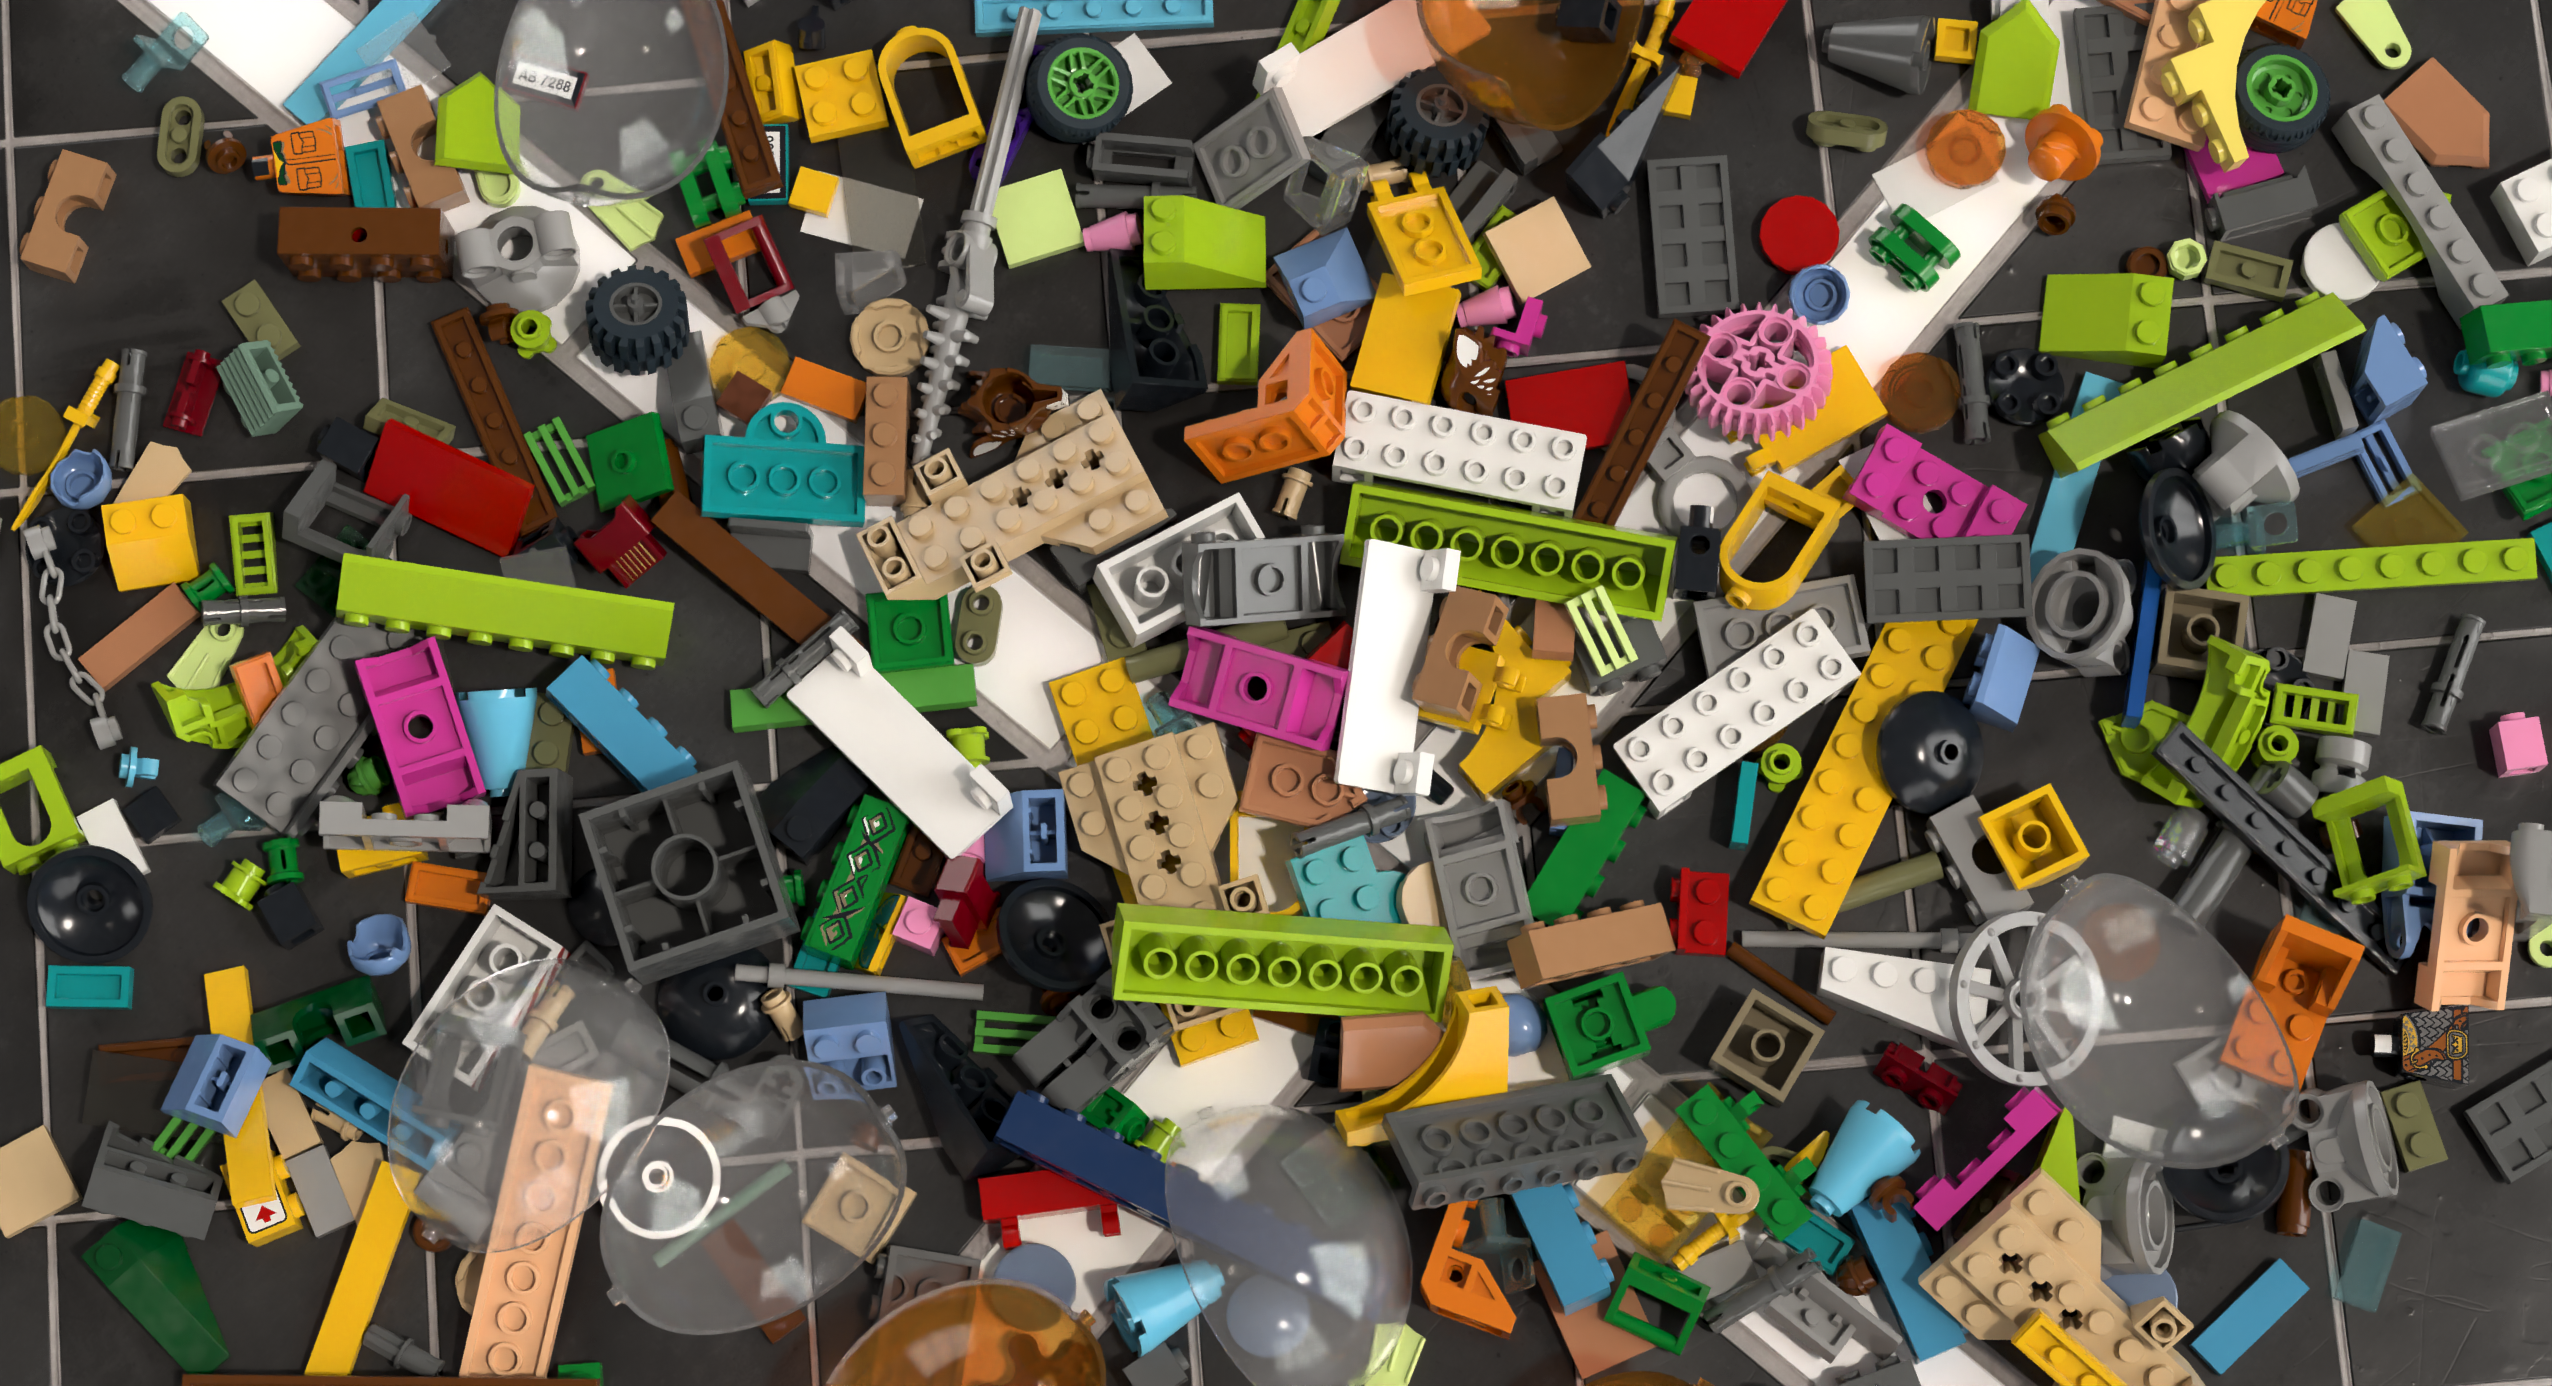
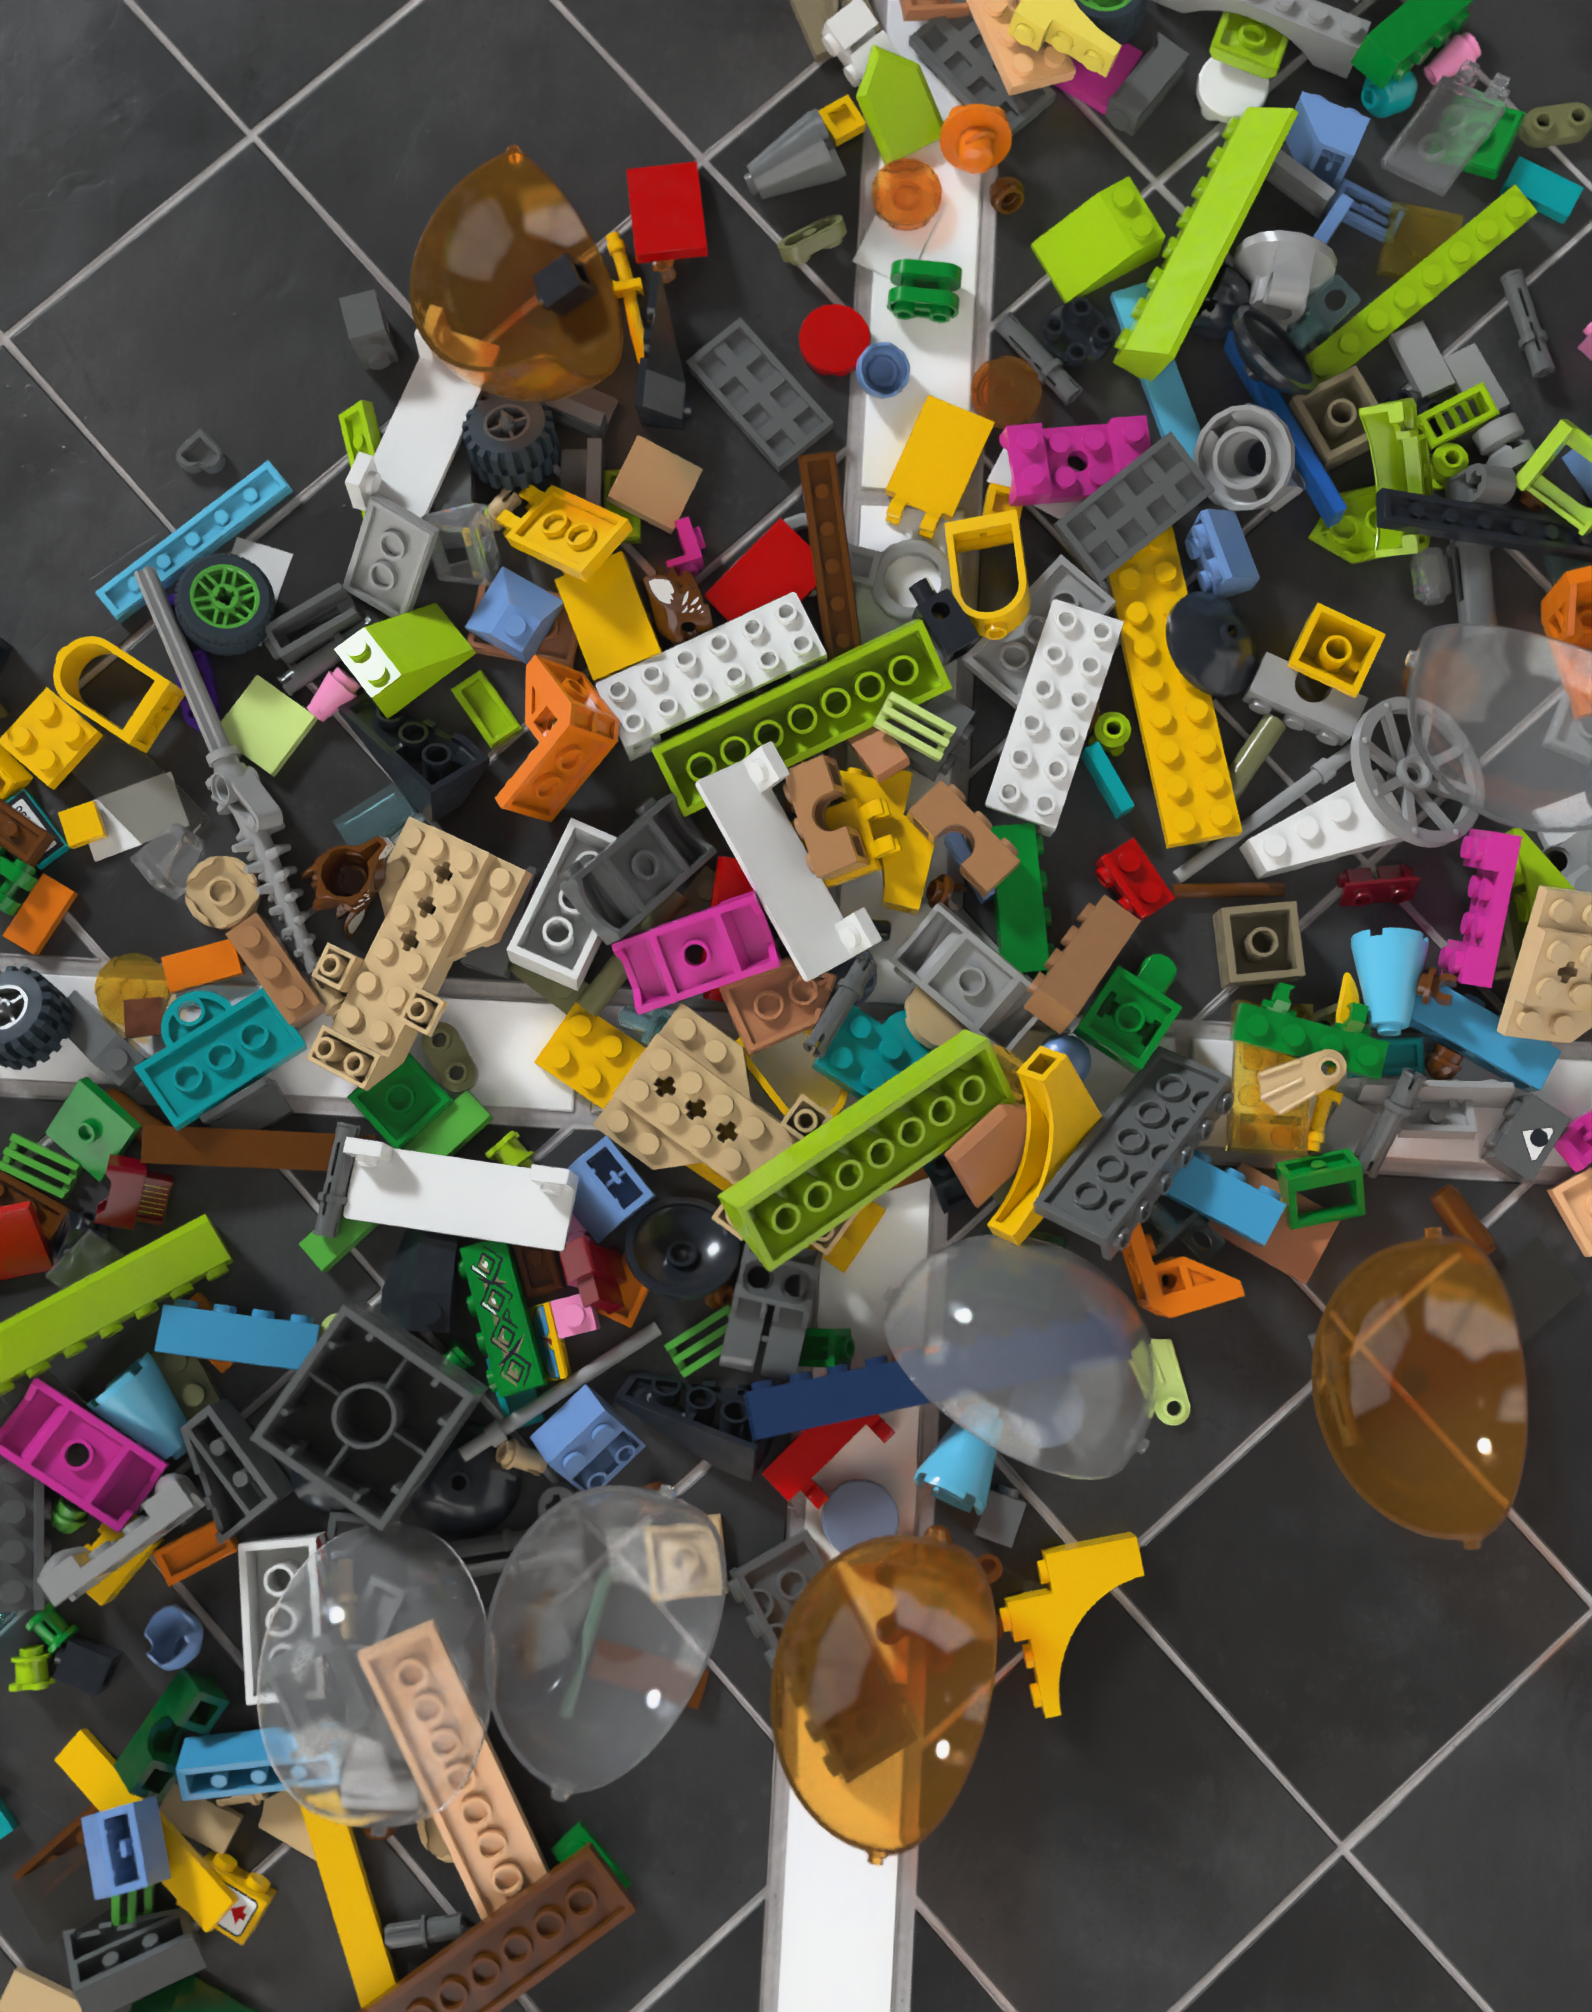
camera: 40 degrees left, 5 degrees up
light grey tile [285,1145,355,1238] -> none
dark red tile [703,214,795,314] -> none
light grey piece [742,290,800,334] -> none
lime brick [1133,1117,1186,1165] -> none
tan pin [1272,467,1313,521] -> none
bright pink cone [1456,285,1517,328] -> none
yellow tile [1658,71,1698,120] -> none
bright pink gear [1684,302,1833,443] -> none
reddish brown tile [2125,246,2168,277] -> none
yellowish green tile [2166,238,2207,281] -> none
olive plate [2203,240,2293,302] -> none

